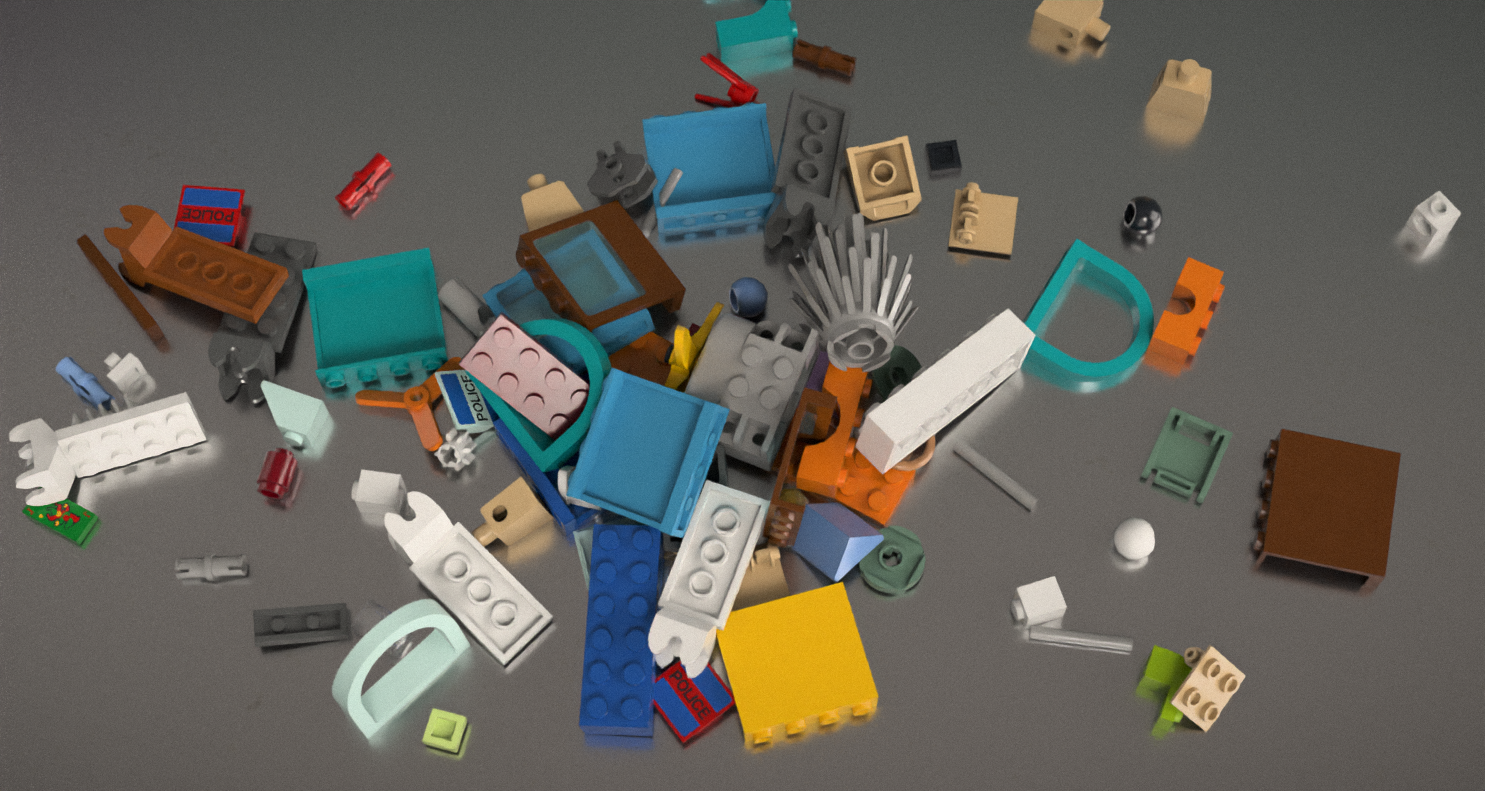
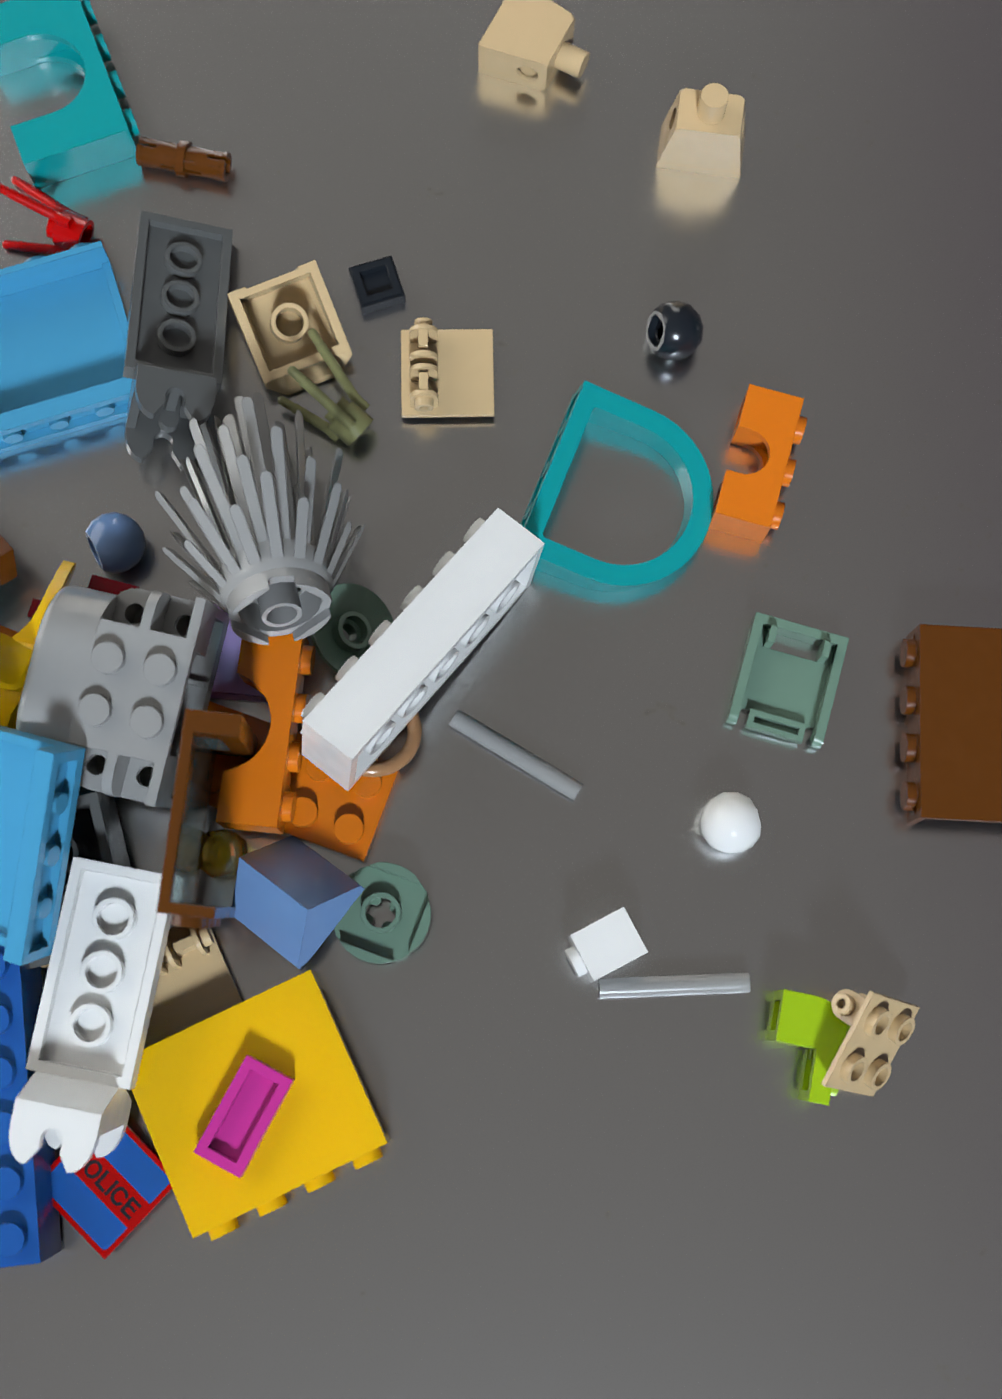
camera: 15 degrees left, 10 degrees up
none -> dark pink tile [194,1055,295,1178]
none -> olive plant [277,328,374,446]

